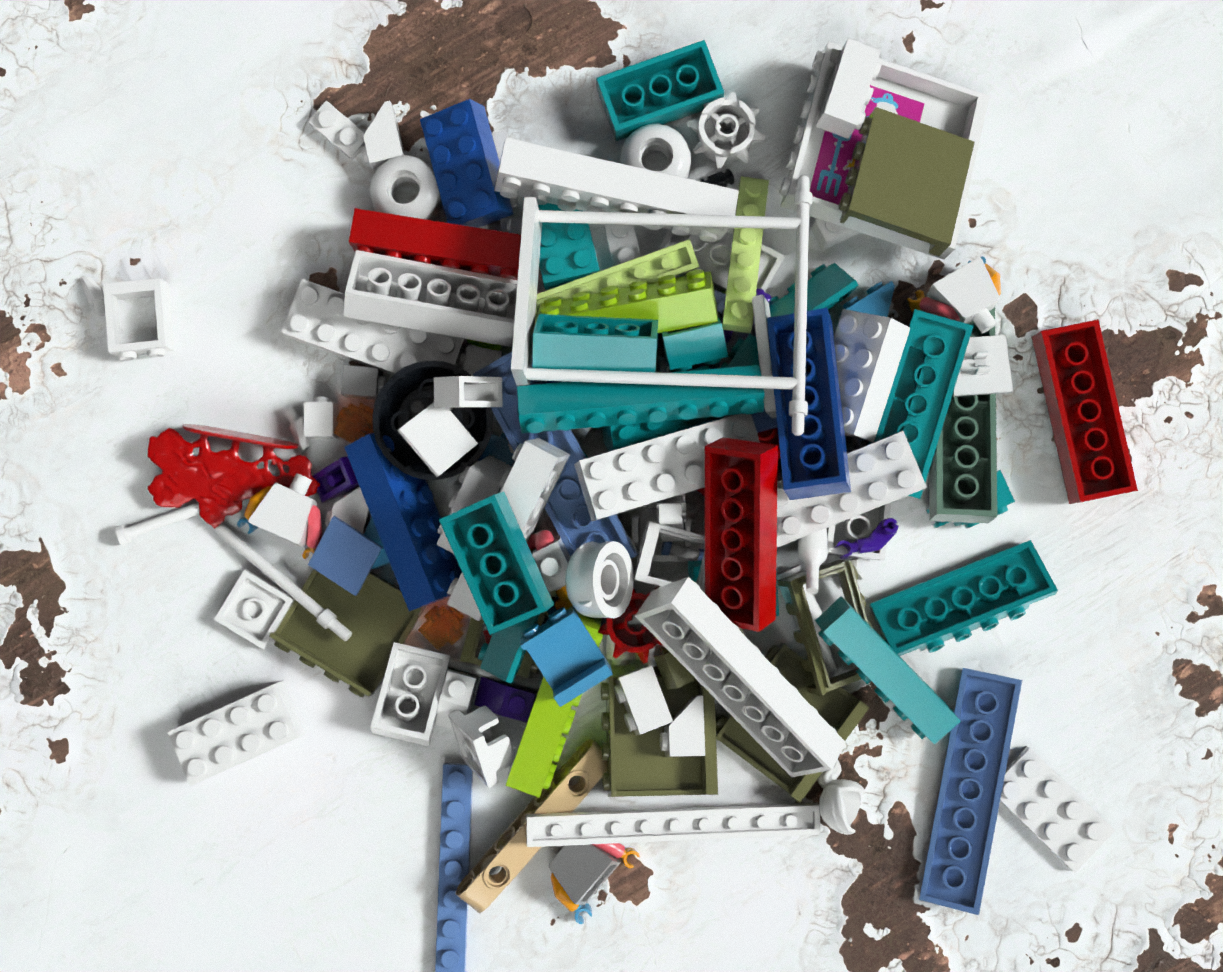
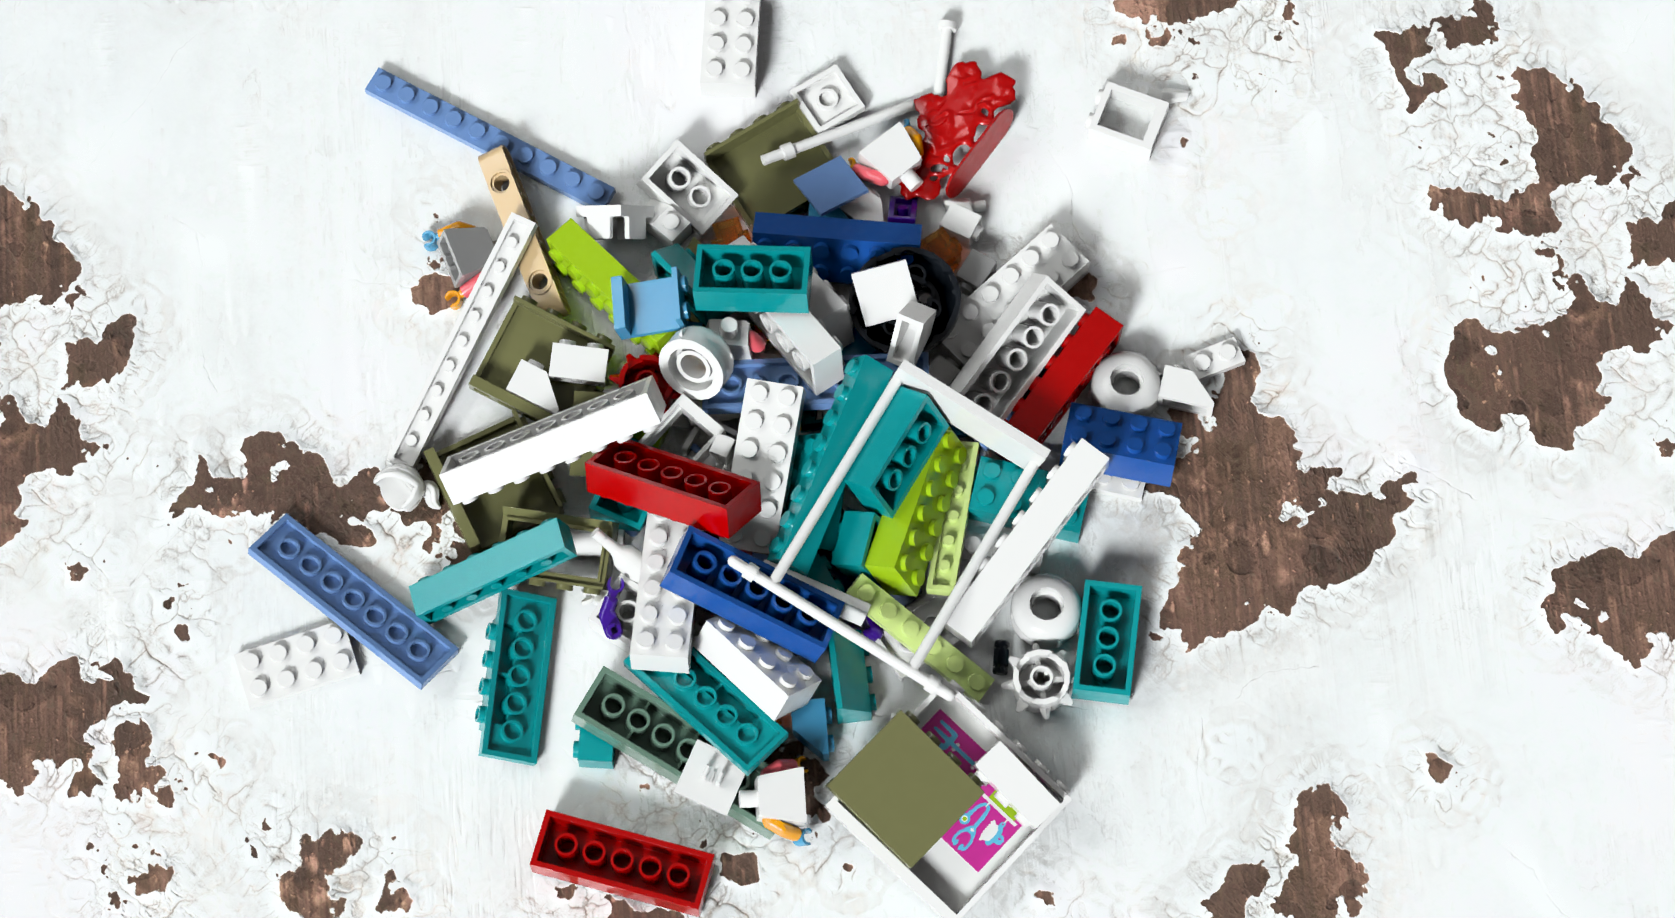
camera: 115 degrees right, 15 degrees down
dark purple slope [474,677,538,723] -> none

